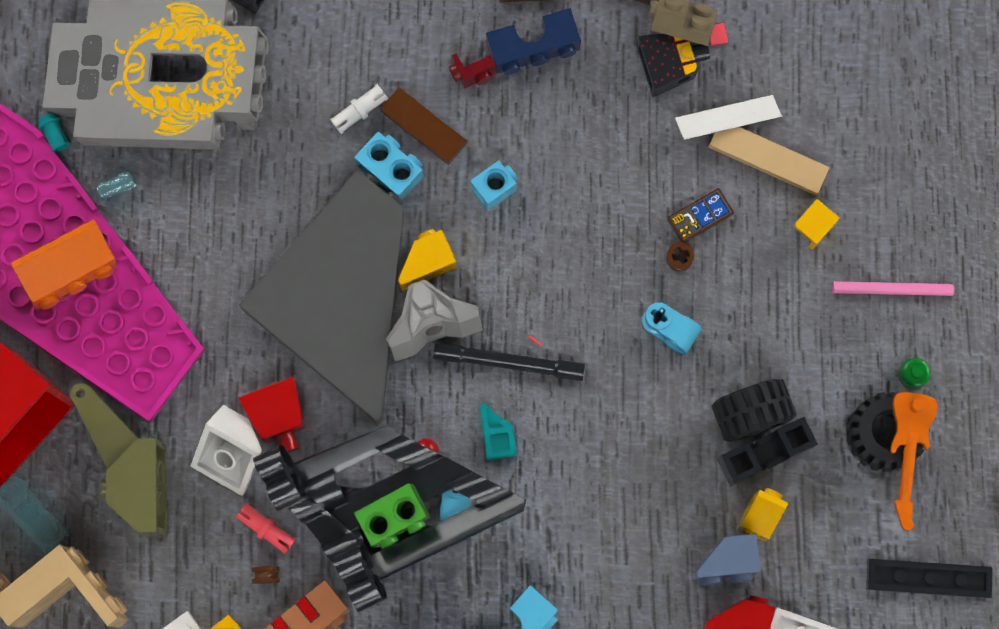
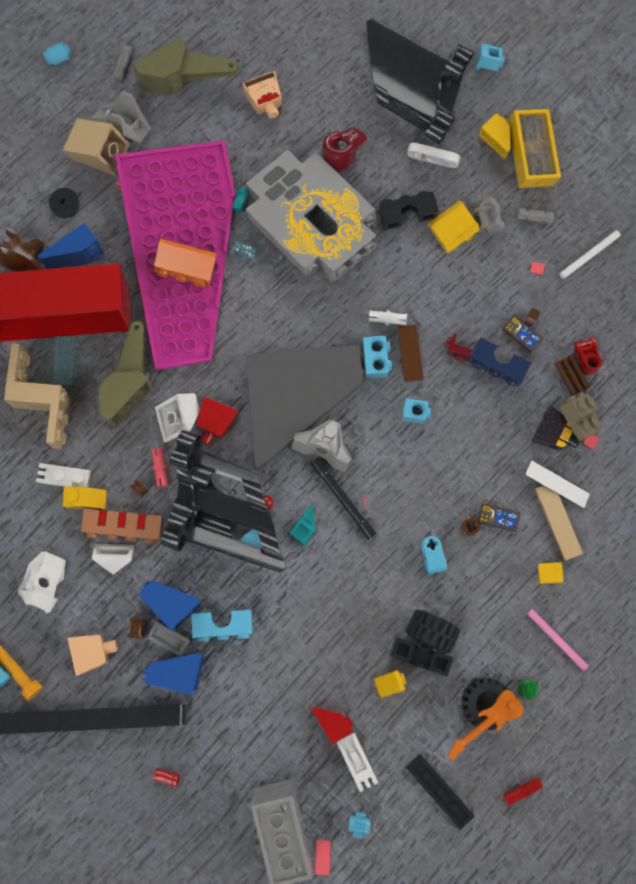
camera: 40 degrees right, 0 degrees up
bright green brick [354,483,431,549] -> none
yellow slope [398,229,457,291] -> none
sand blue slope [691,534,761,586] -> none

